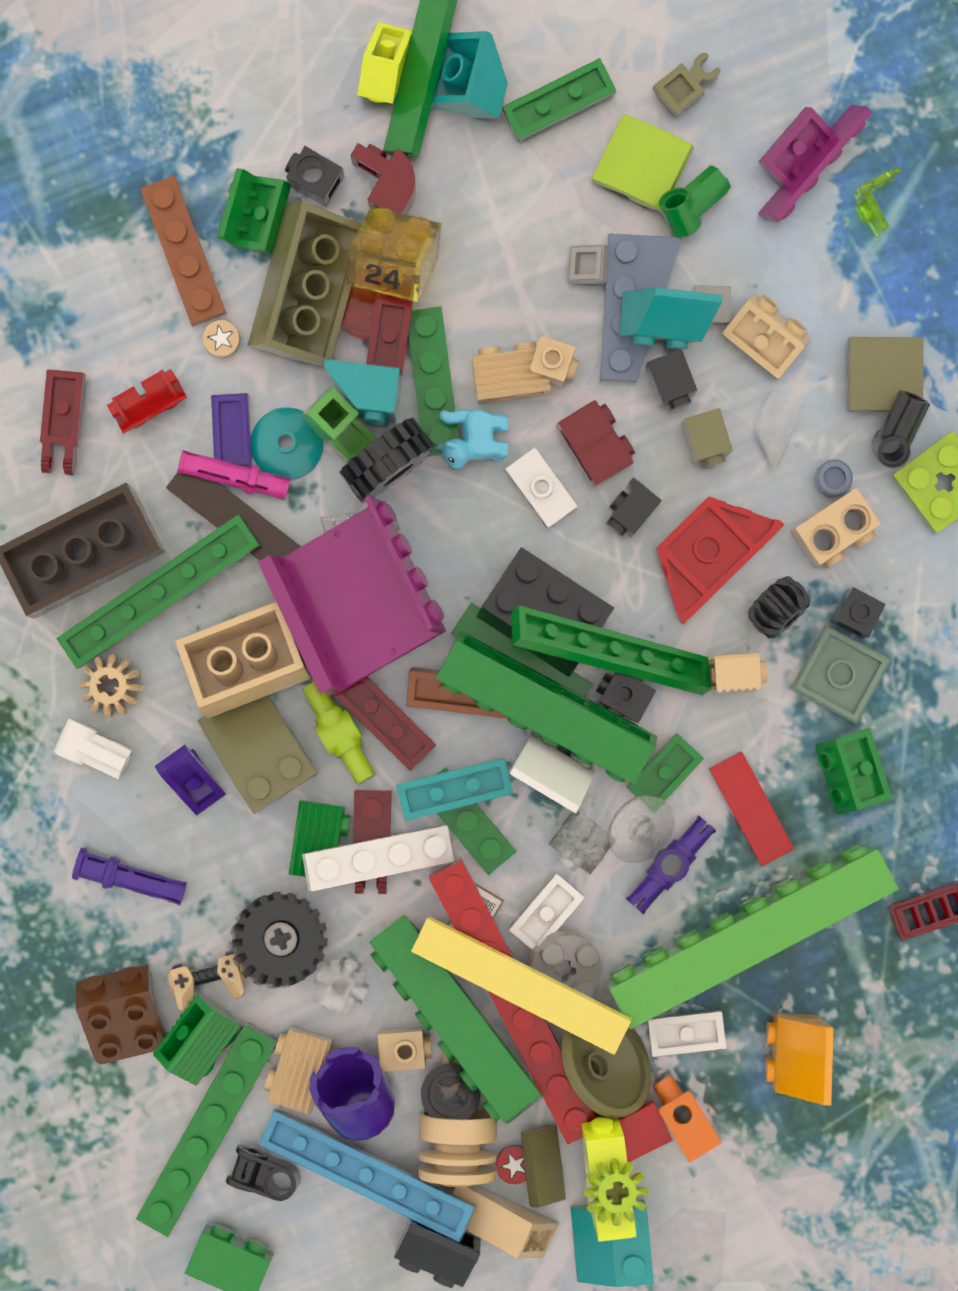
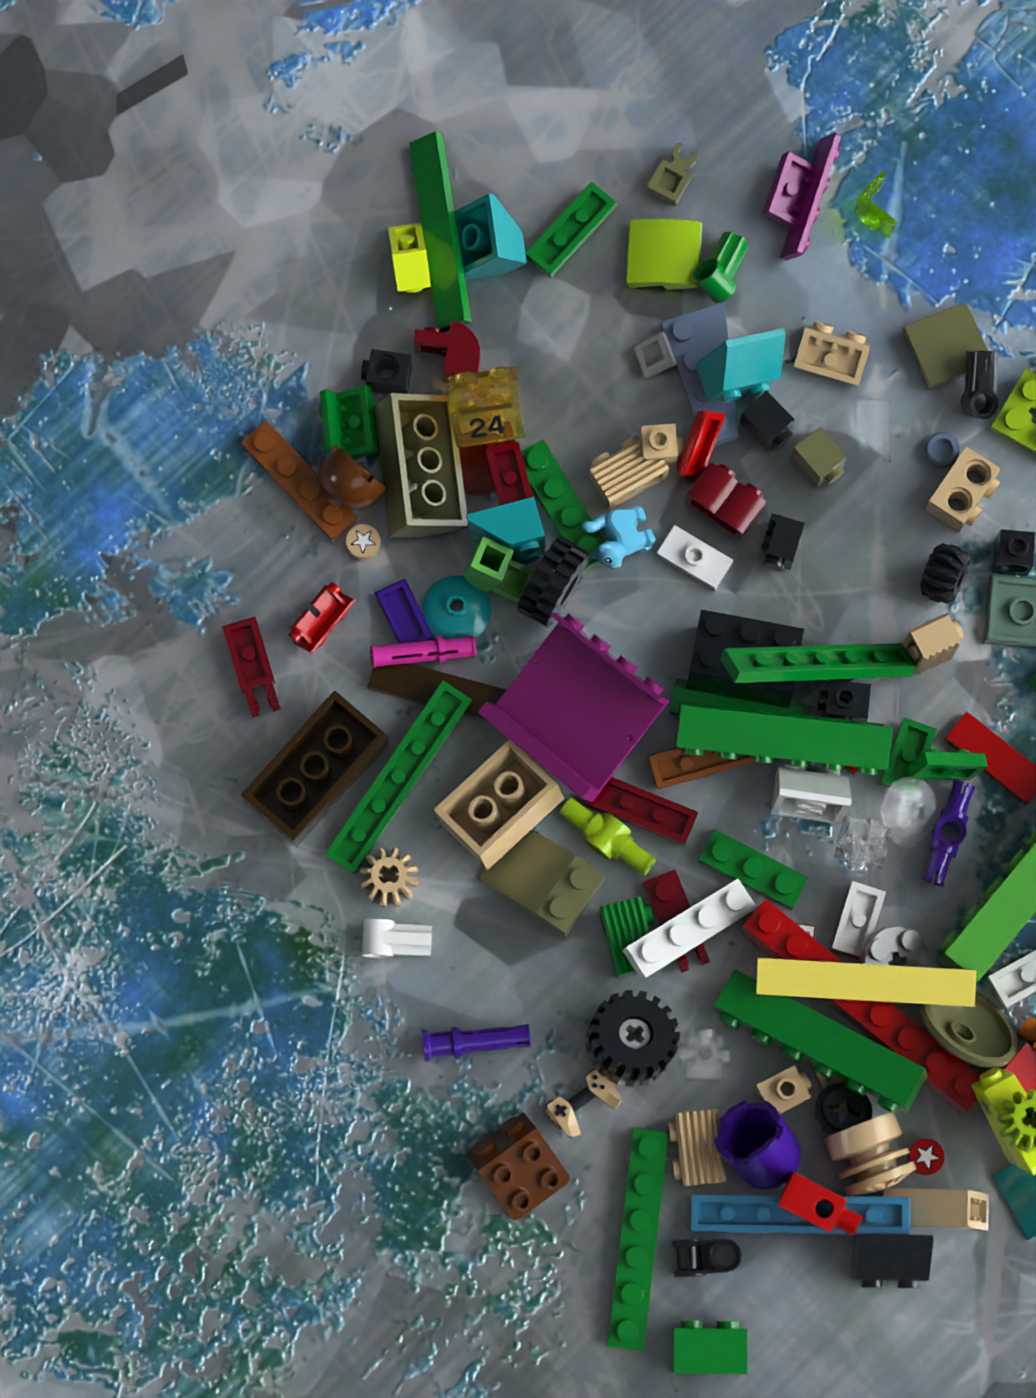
camera: 20 degrees left, 10 degrees down
green brick [153,995,241,1086] -> none
dark purple slope [155,744,226,816] -> none
teal plate [396,758,514,821] -> none
olive tile [520,1125,566,1208] -> none
red wing [656,496,785,625] -> none
none -> reddish brown cylinder [318,444,387,510]
none -> red tile [677,410,725,477]
none -> red torso [776,1172,863,1236]
none -> green plate [907,749,988,781]

